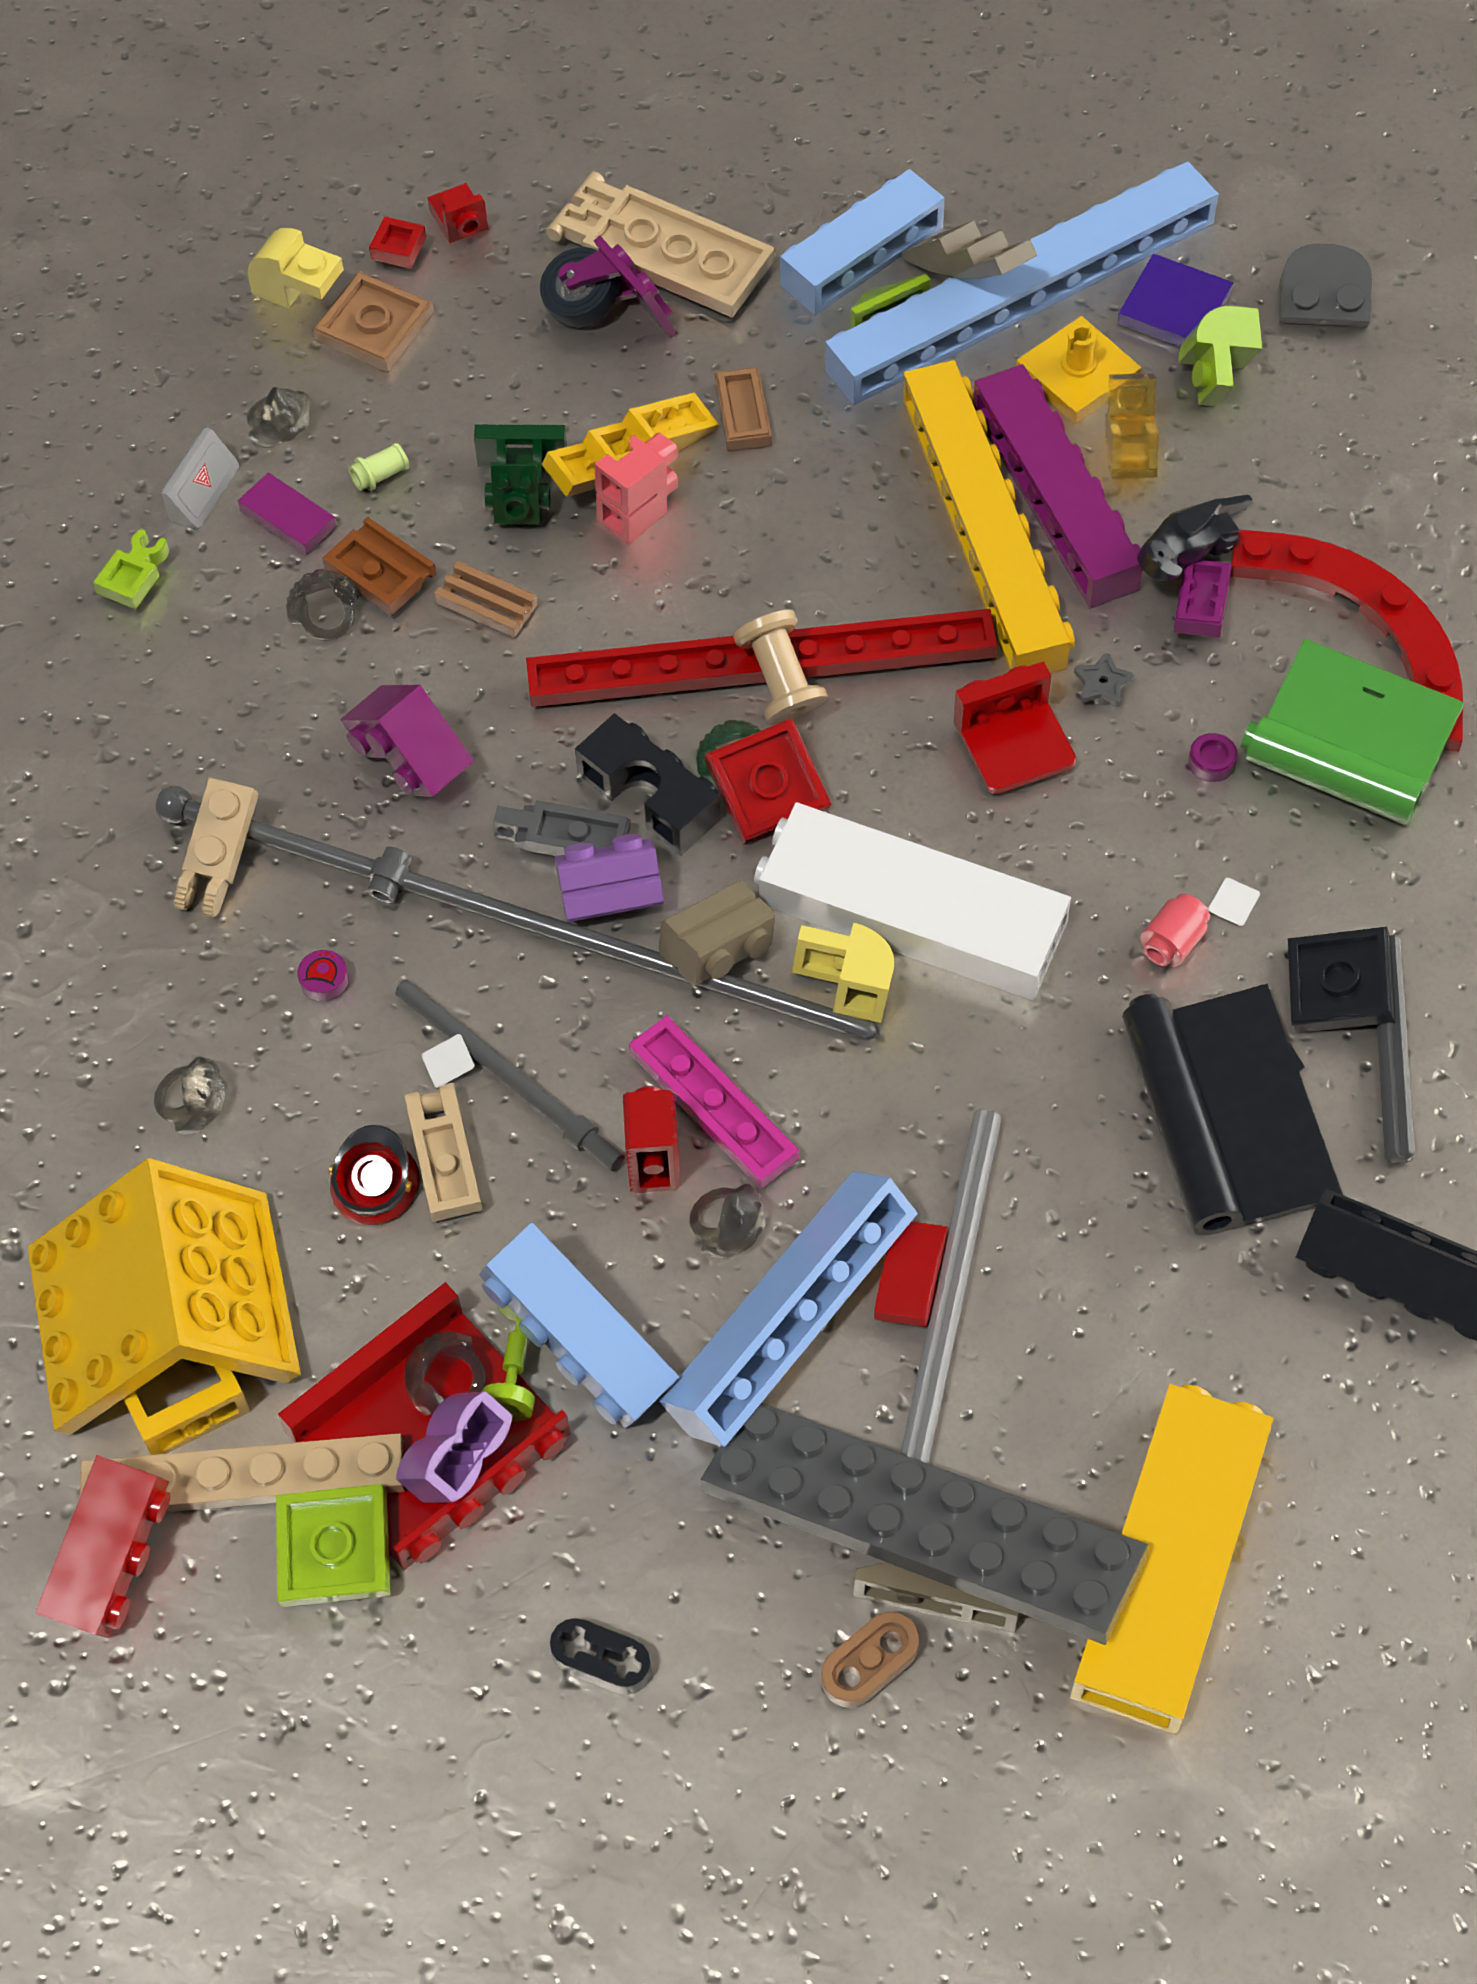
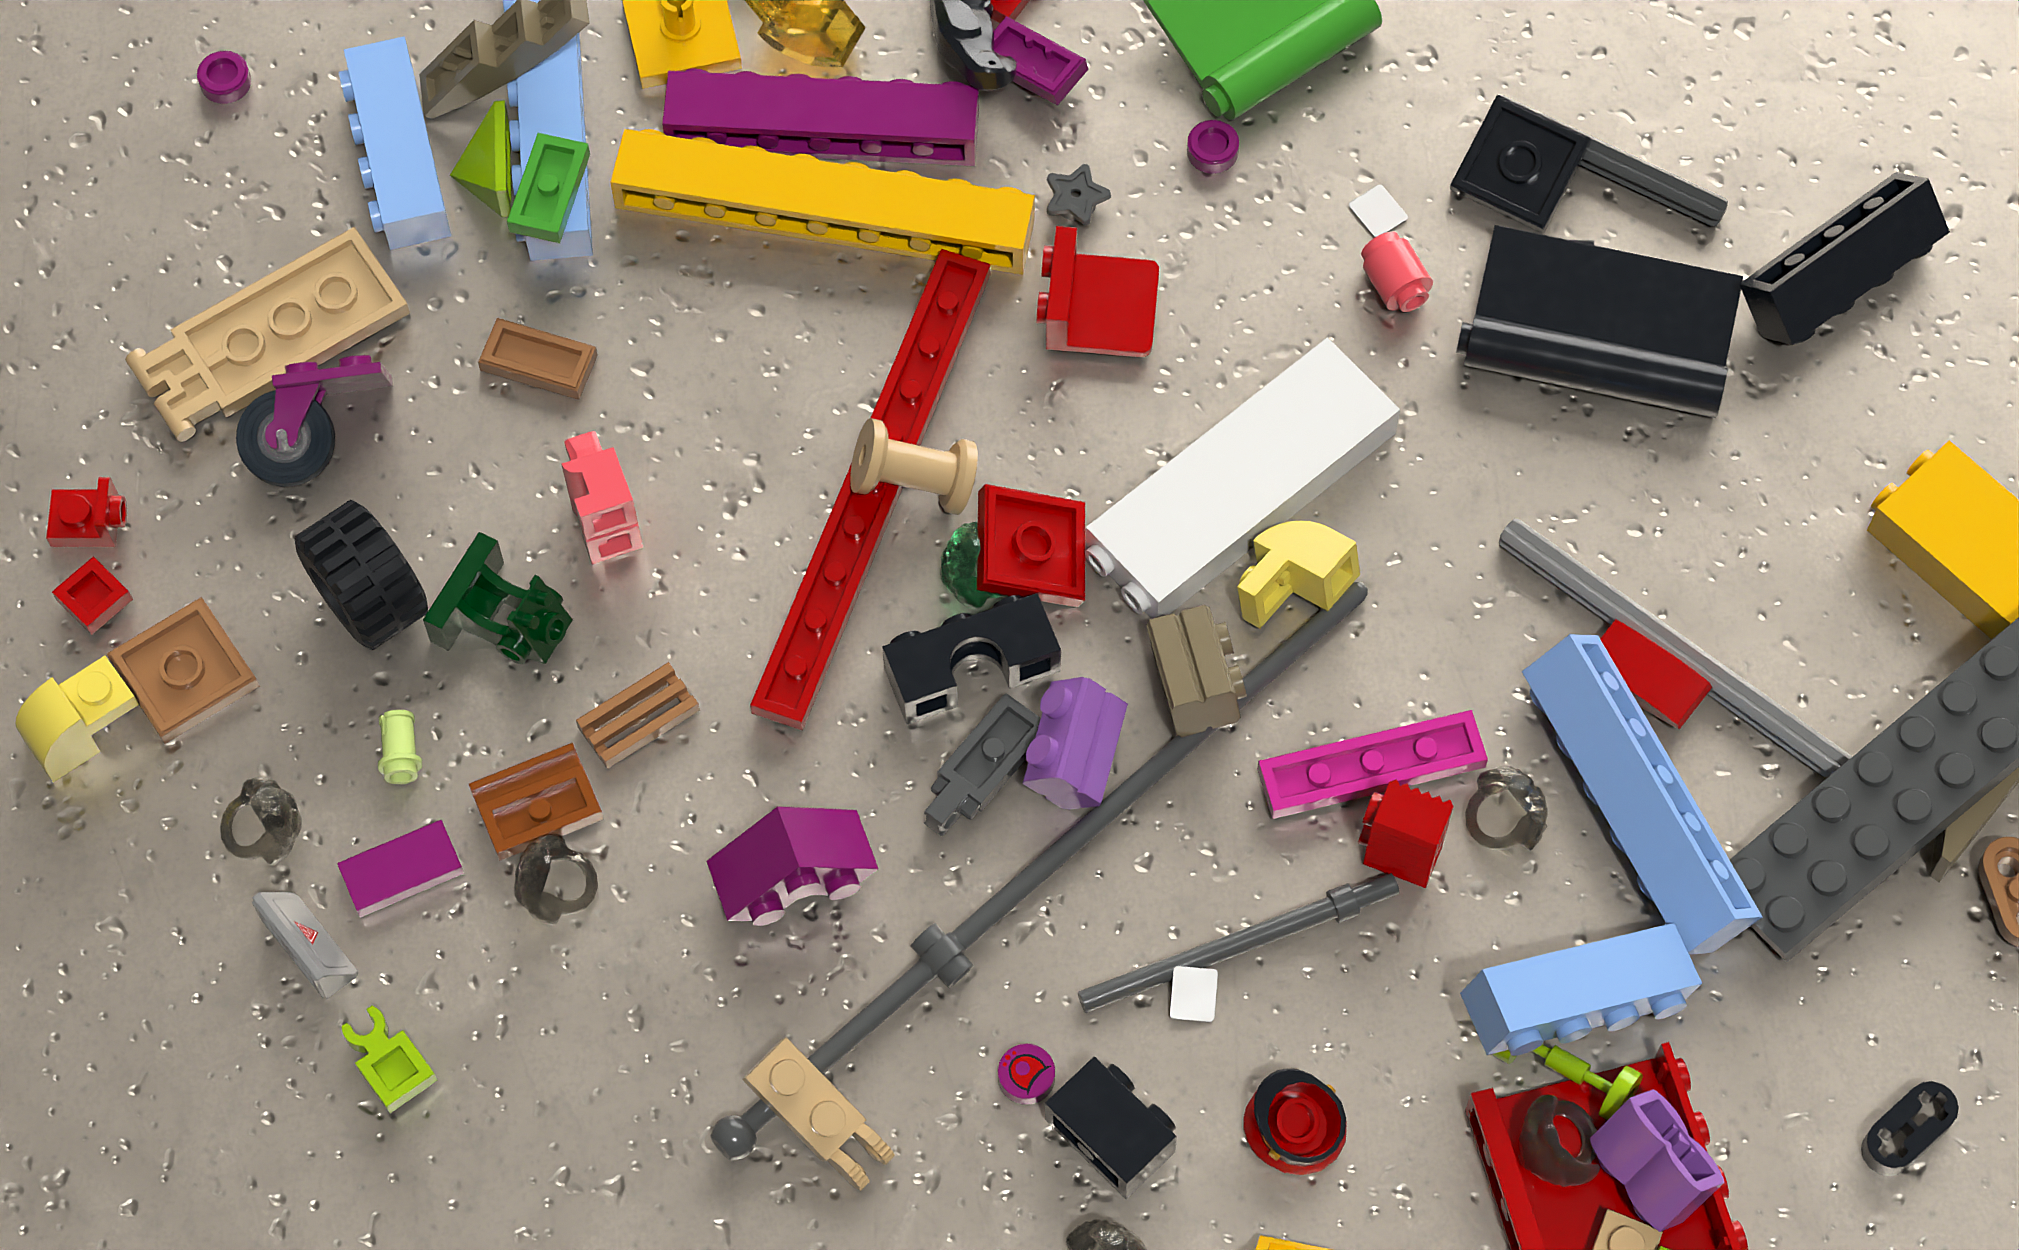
camera: 65 degrees left, 5 degrees up
tan plate [404,1083,482,1222] -> none
yellow slope [542,392,720,497] -> none
none -> magenta tile [197,51,251,104]
none -> black tyre [294,500,428,650]
none -> bright green plate [507,133,590,243]
none -> black brick [1045,1056,1177,1199]

